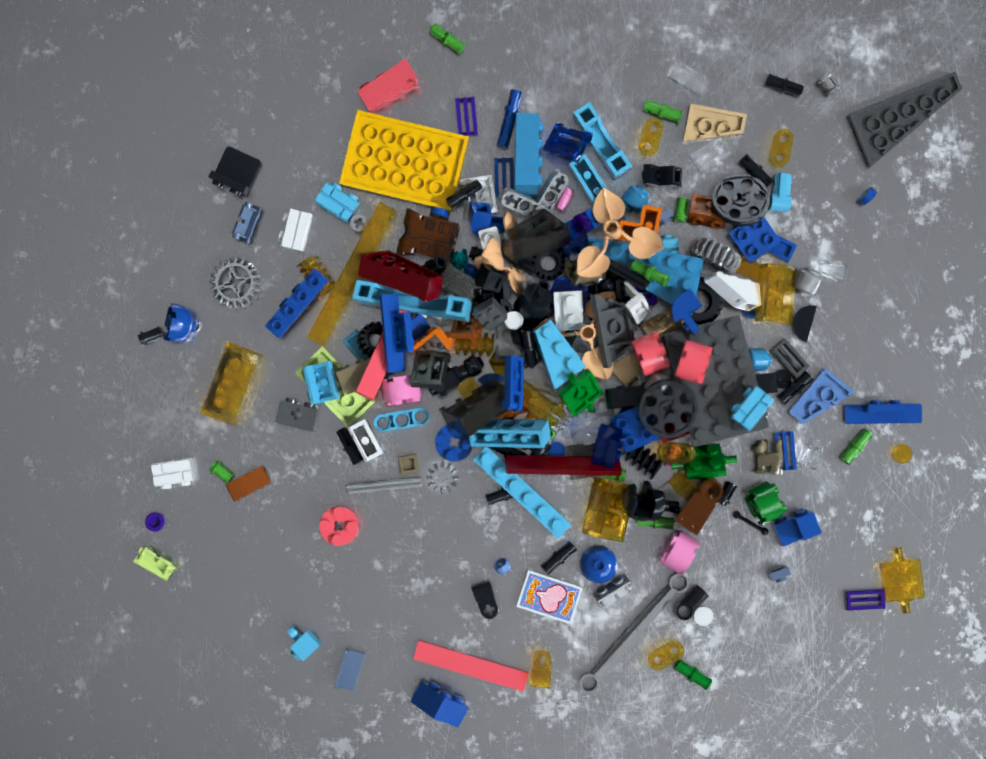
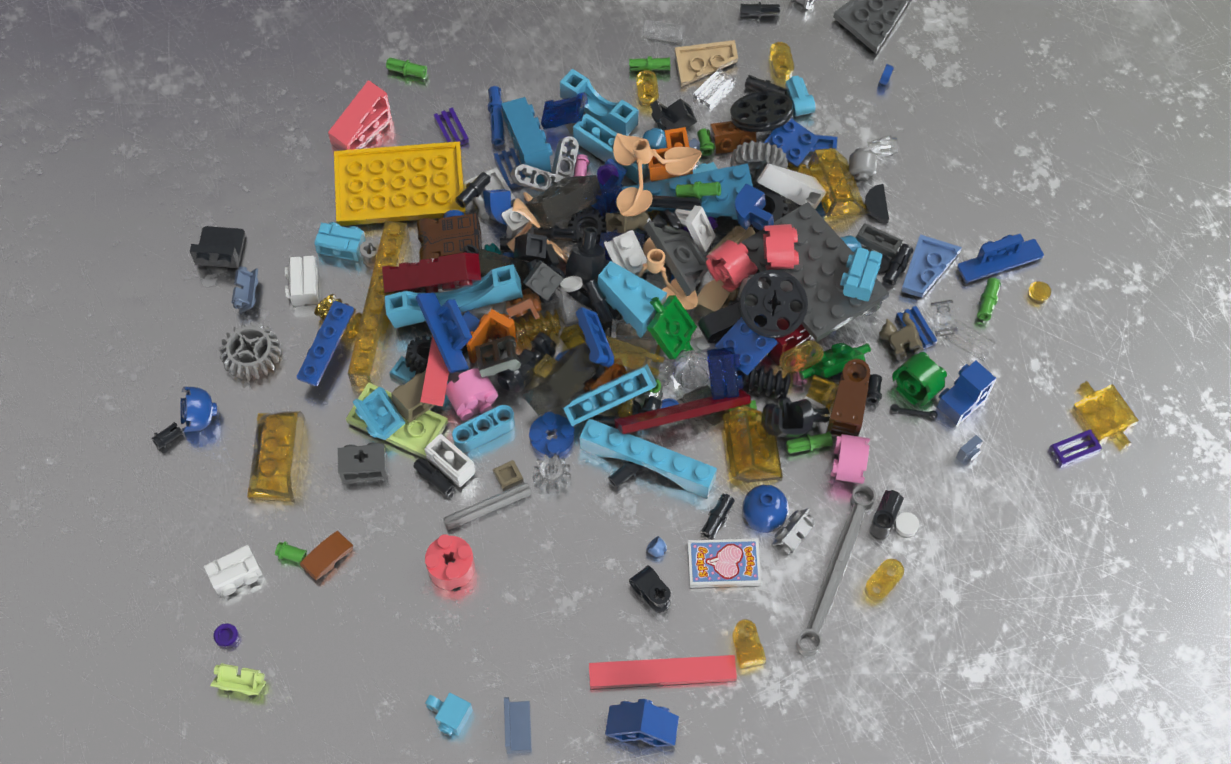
camera: 20 degrees left, 25 degrees down
green pin [674,659,712,690] -> none

